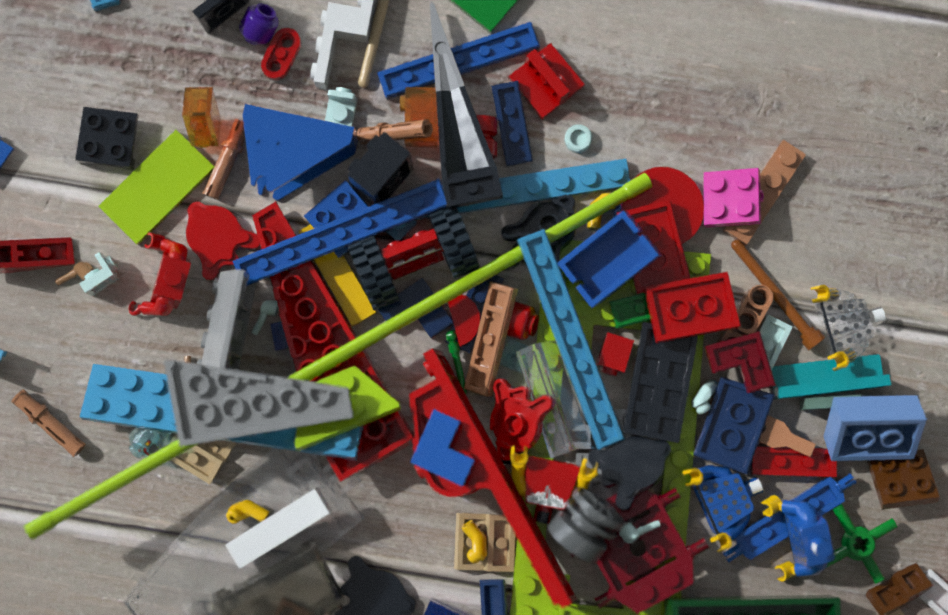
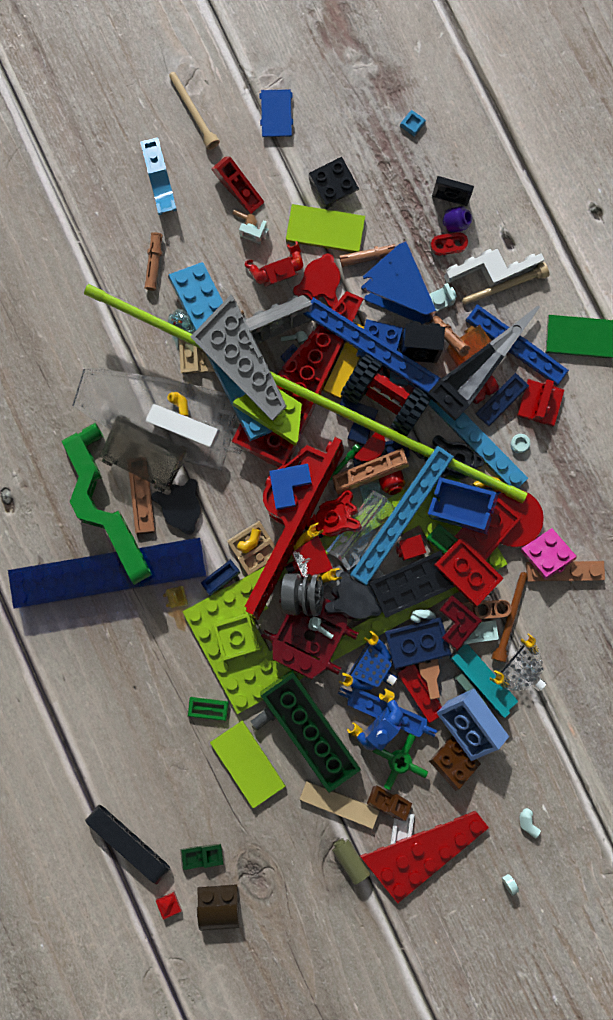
camera: 55 degrees right, 0 degrees up
clear orange brick [182,87,221,148] -> none

